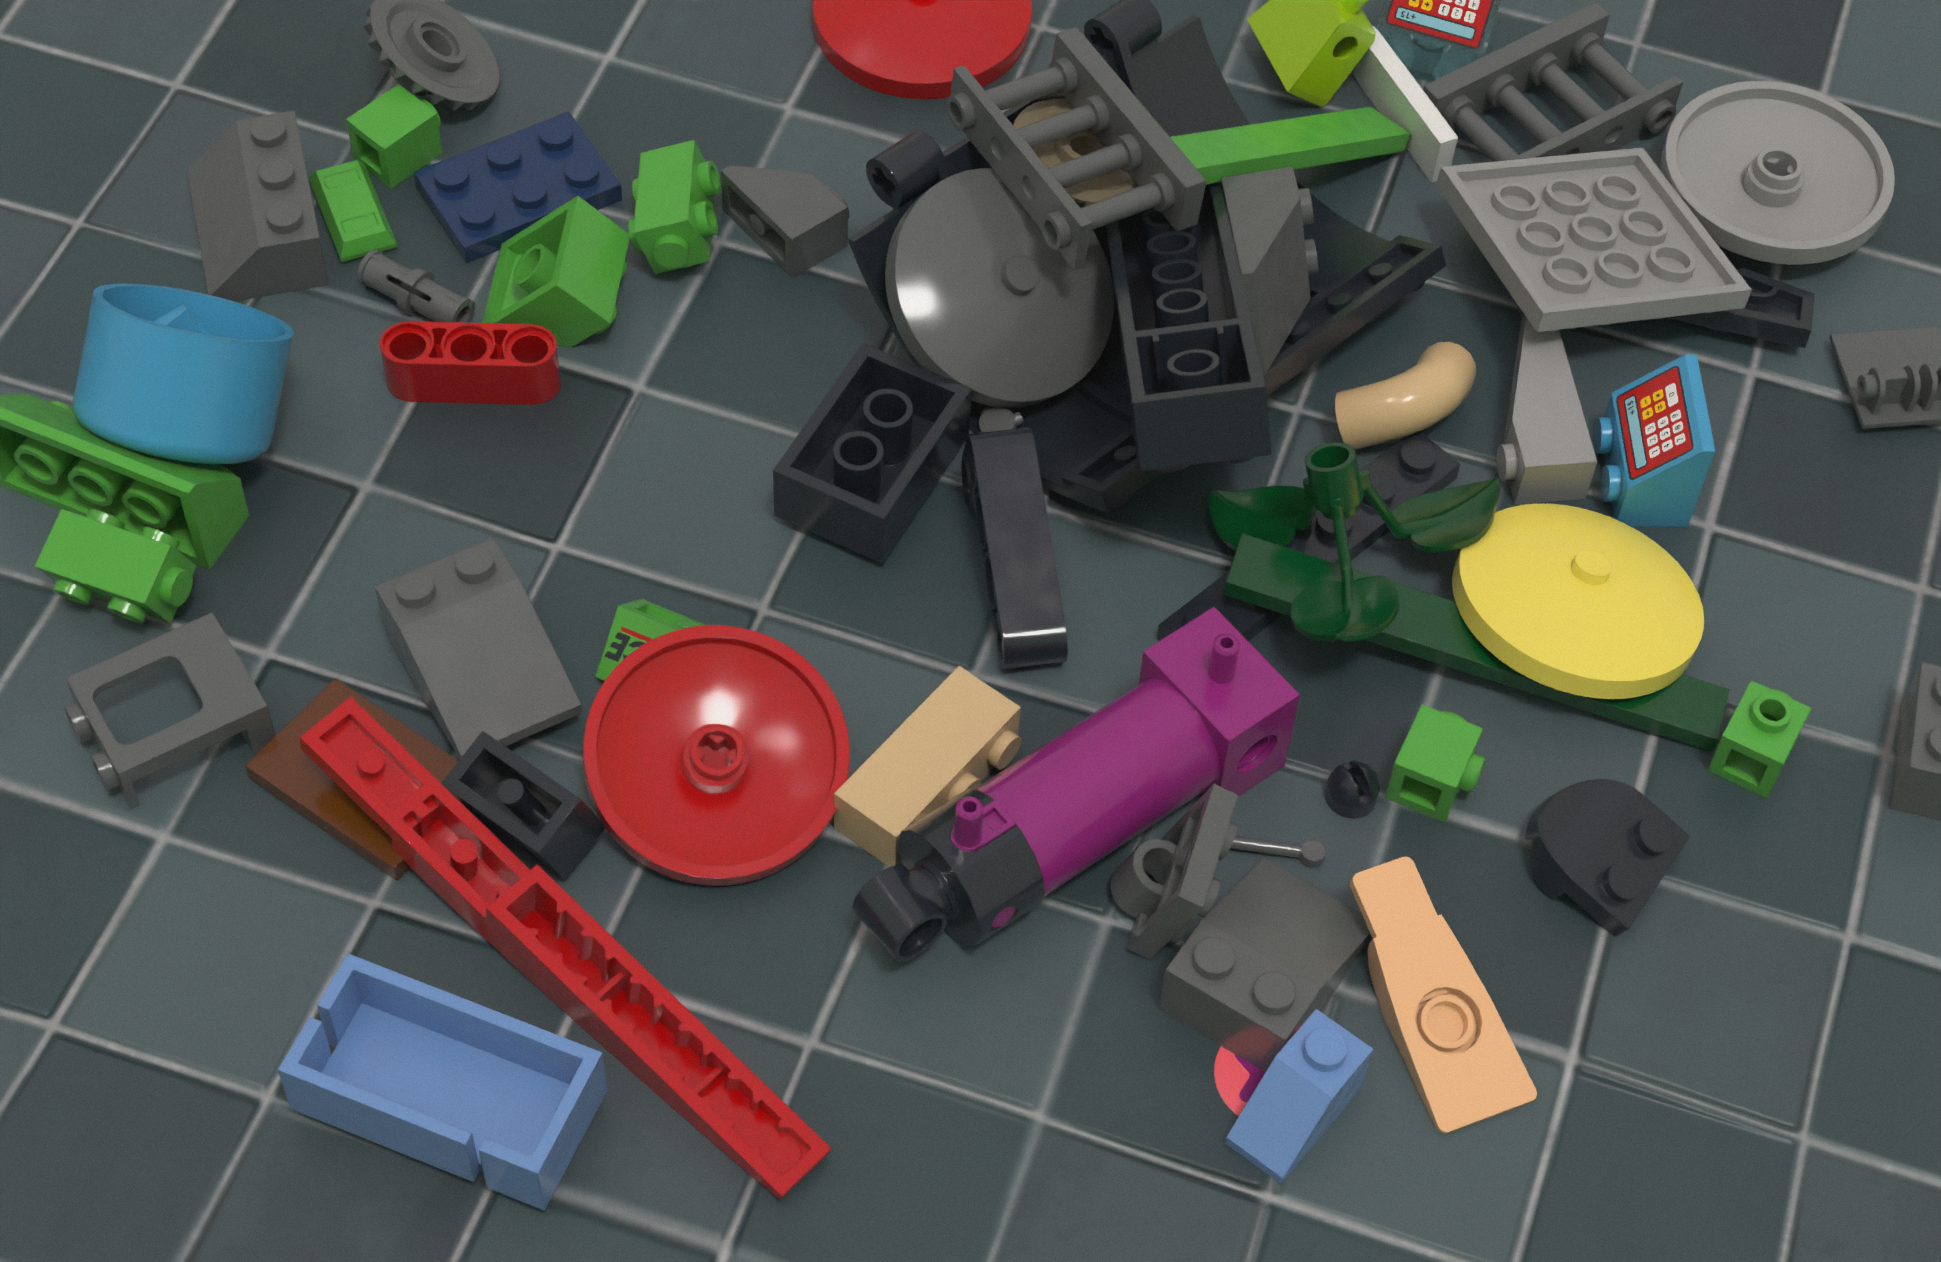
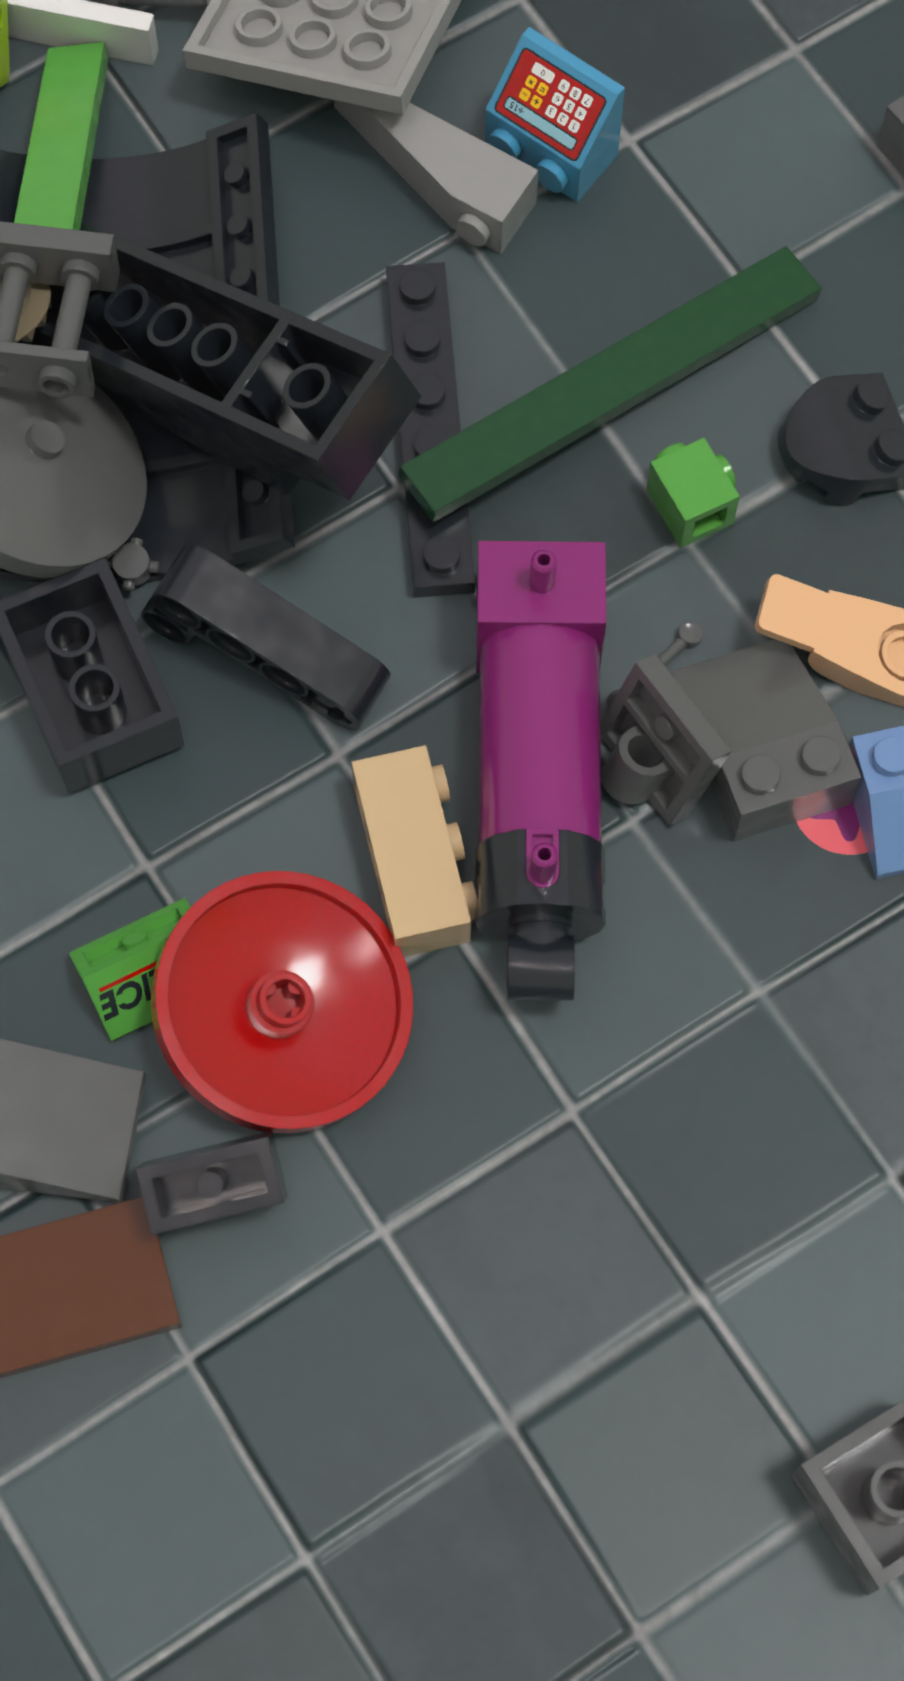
camera: 50 degrees left, 15 degrees up
medium blue piece [278,953,607,1211] -> none
red slope [300,697,832,1200] -> none
dark green plant [1208,442,1501,642] -> none
dark grey slope [1221,167,1319,375] -> none
black hinge [1325,760,1380,819] -> none
tan cylinder [1335,342,1476,450] -> none
light yellow dish [1452,504,1704,699] -> none
bright green brick [1708,680,1812,799] -> none

